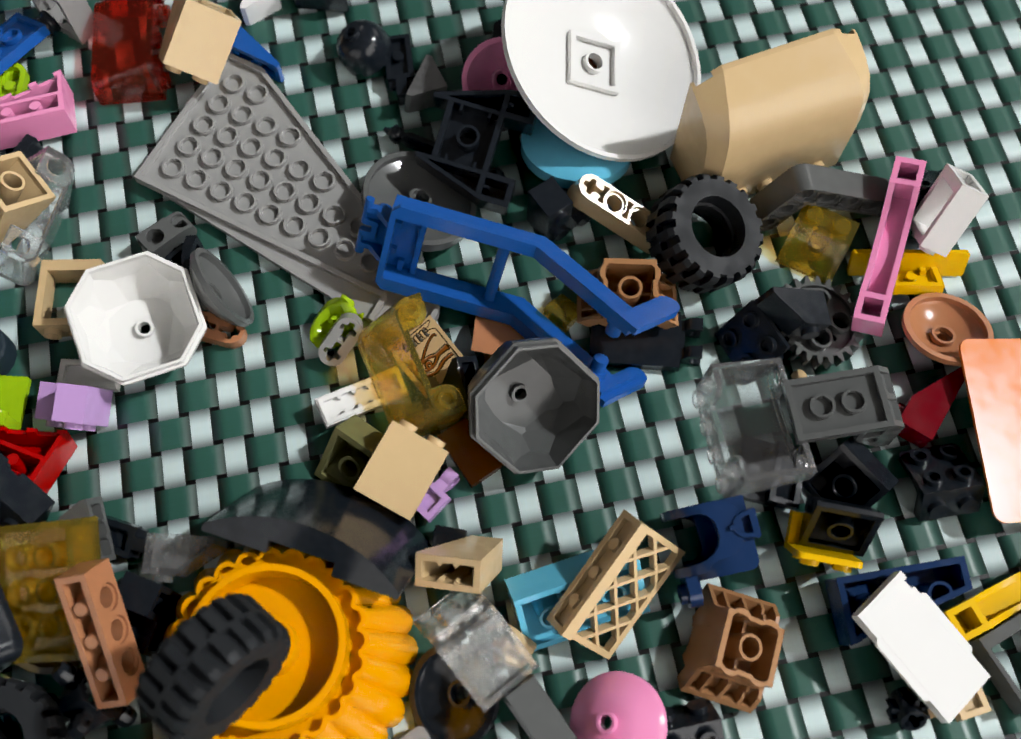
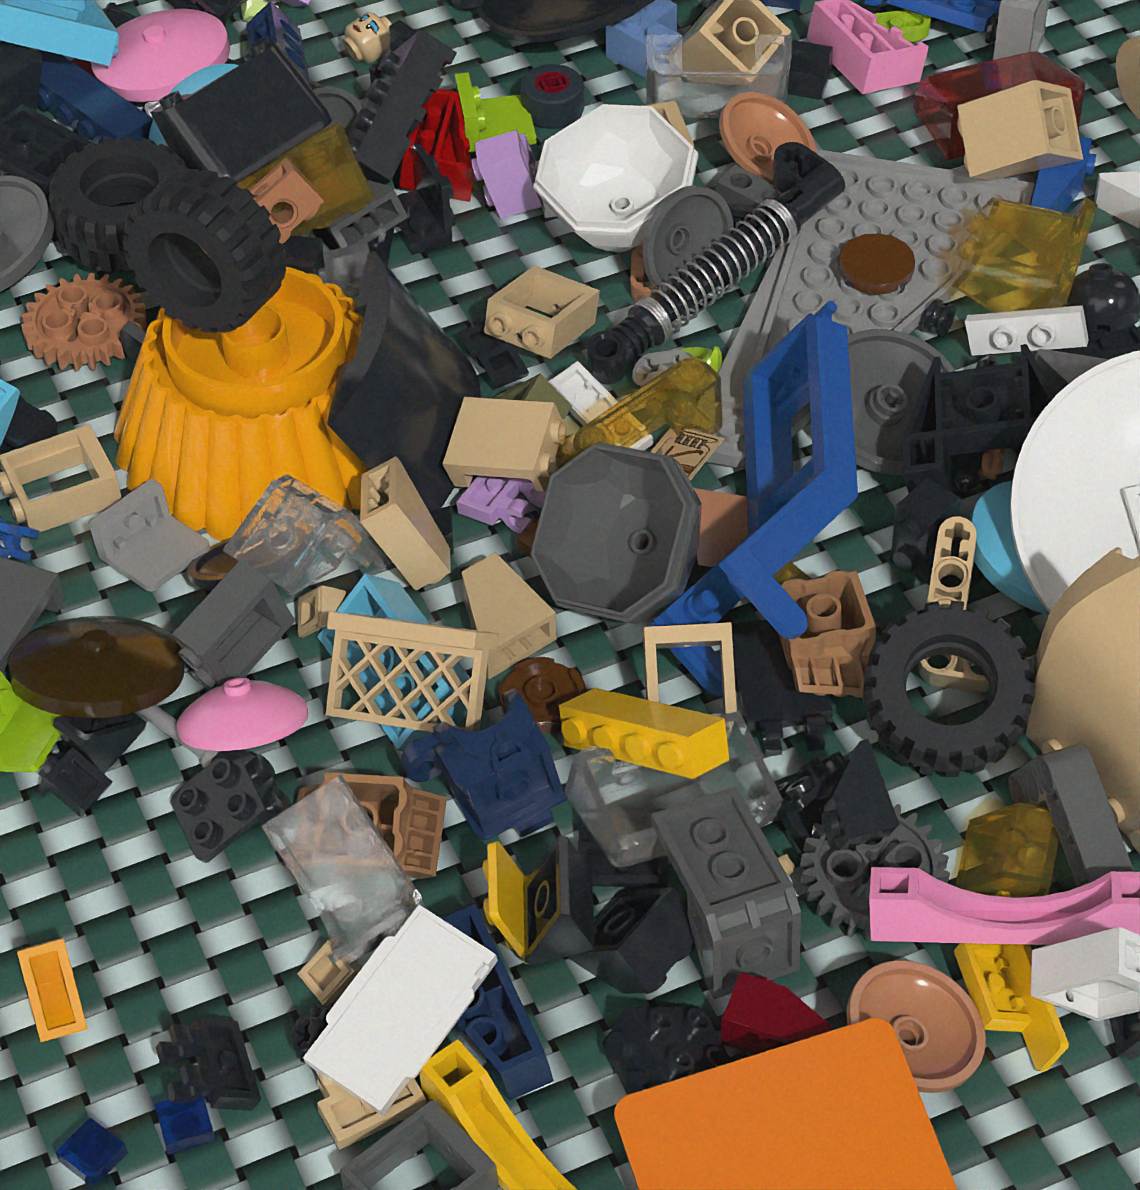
camera: 80 degrees right, 20 degrees down
none -> clear bracket [262,774,422,964]
none -> tan slope [297,940,362,1006]
none -> black bracket [395,144,455,255]
none -> black slope [457,322,529,390]
none -> tan slope [462,552,557,680]
none -> tan window [484,265,600,359]
none -> reddish brown tile [499,657,587,735]
none -> yellow brick [559,688,730,779]
none -> black piece [587,142,845,385]
none -> tan window [642,622,738,738]
none -> nougat dish [719,92,816,185]
none -> reddish brown tile [838,233,915,294]
none -> black bush [923,298,956,337]
none -> clear yellow windscreen [951,197,1098,313]
none -> white plate [965,305,1089,356]

